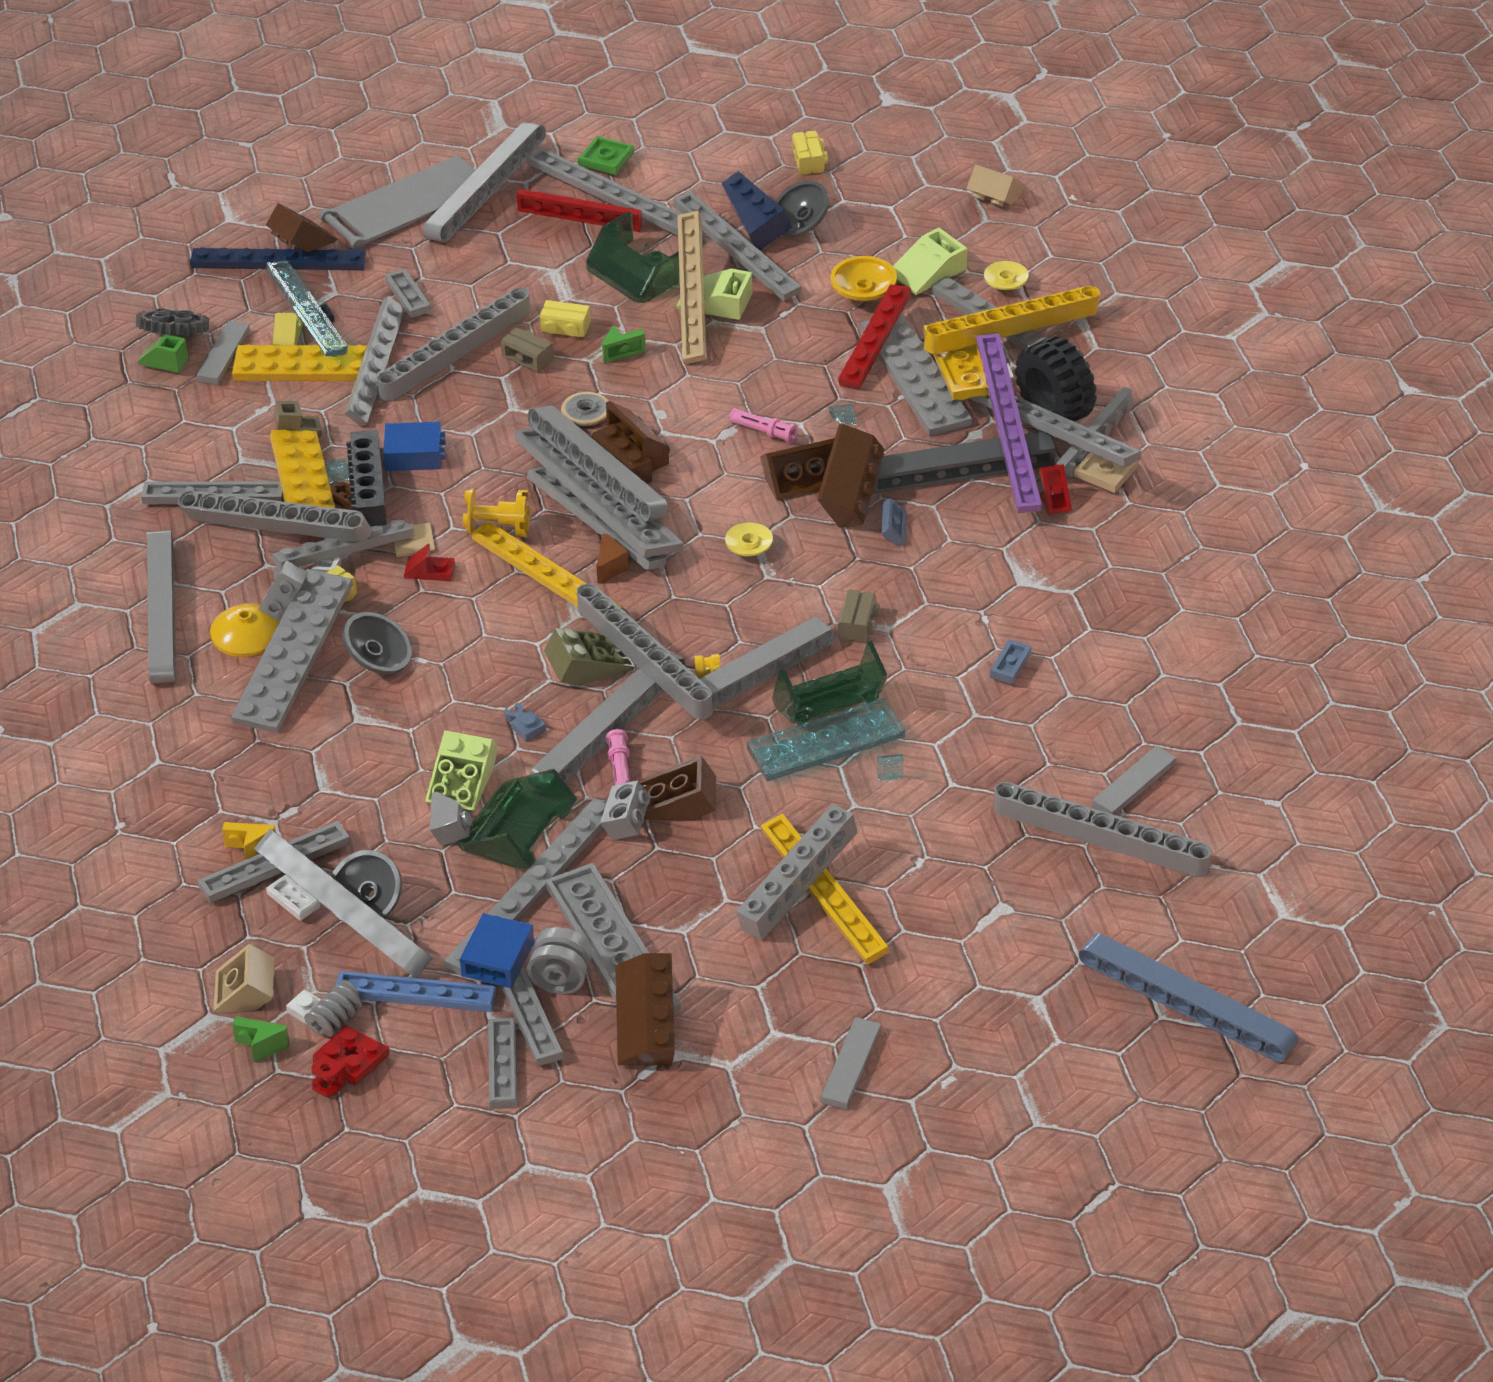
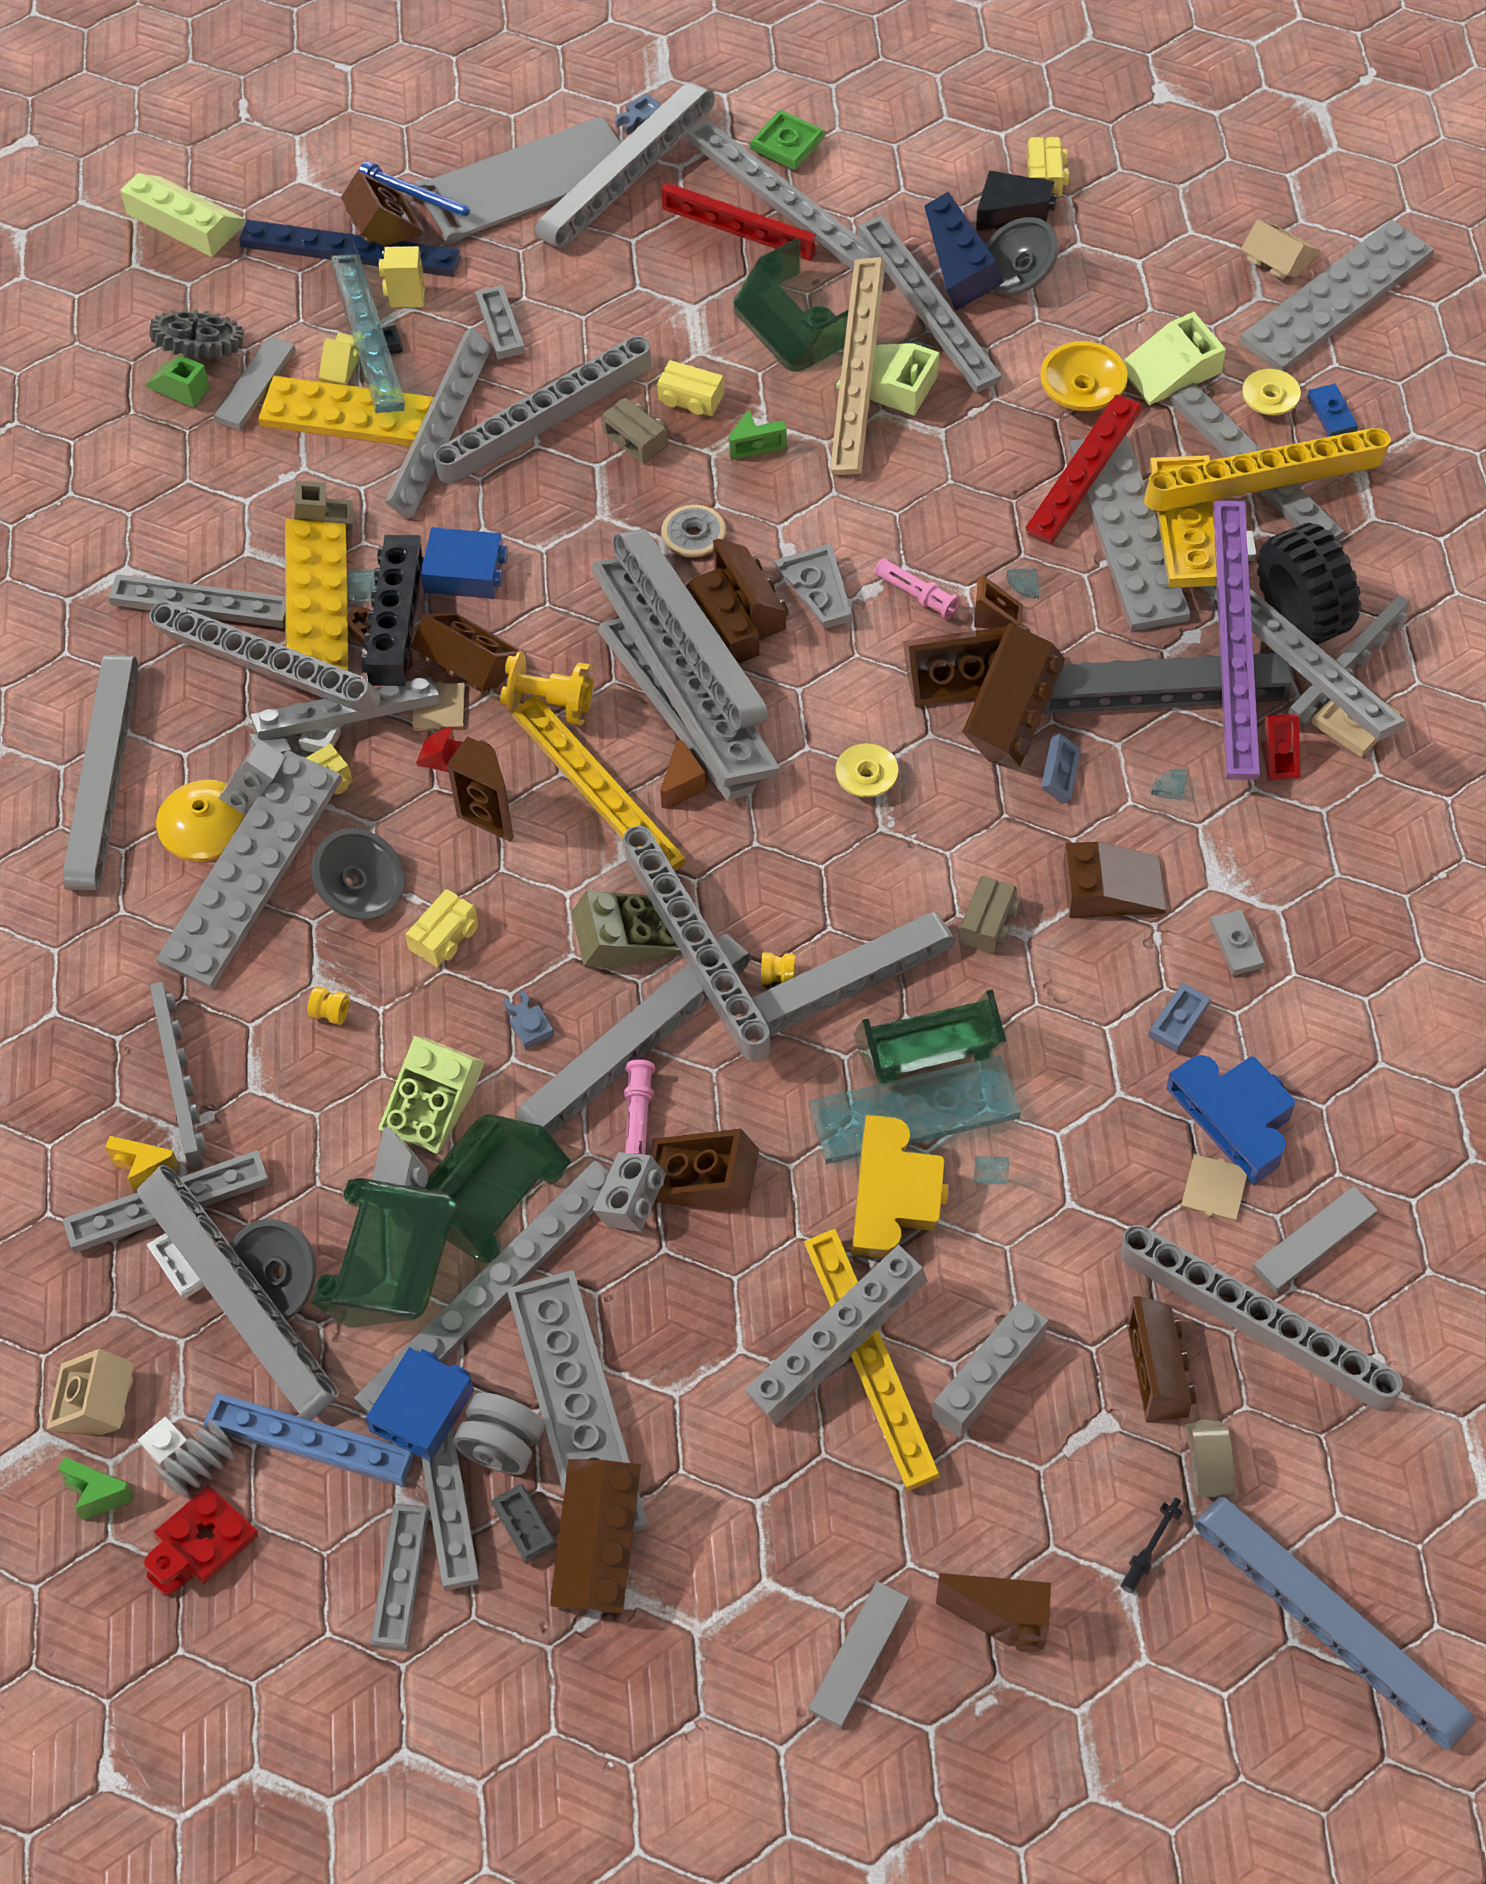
camera: 10 degrees right, 15 degrees up
none -> yellowish green slope [120,173,246,257]
none -> light grey plate [150,982,207,1169]
none -> yellow wheel [307,986,350,1025]
none -> clear green windscreen [311,1178,455,1327]
none -> blue piece [359,161,470,217]
none -> light yellow brick [379,247,425,308]
none -> light yellow brick [405,889,478,967]
none -> reddish brown slope [411,612,526,691]
none -> reddish brown slope [447,736,514,842]
none -> dark grey plate [491,1484,557,1565]
none -> sand blue plate [615,93,662,135]
none -> light grey wing [774,544,854,629]
none -> yellow brick [851,1115,948,1258]
none -> light grey arch [932,1300,1048,1439]
none -> reddish brown slope [936,1573,1051,1653]
none -> dark orange slope [974,575,1023,629]
none -> black slope [976,170,1058,230]
none -> reddish brown slope [1063,842,1166,918]
none -> black piece [1120,1497,1183,1594]
none -> reddish brown slope [1127,1296,1196,1422]
none -> clear light blue tile [1151,769,1188,801]
none -> blue brick [1166,1055,1295,1185]
none -> tan piece [1181,1154,1247,1222]
none -> dark tan brick [1185,1419,1234,1498]
none -> light grey plate [1210,909,1264,976]
none -> light grey plate [1239,219,1434,372]
none -> blue plate [1307,383,1358,437]

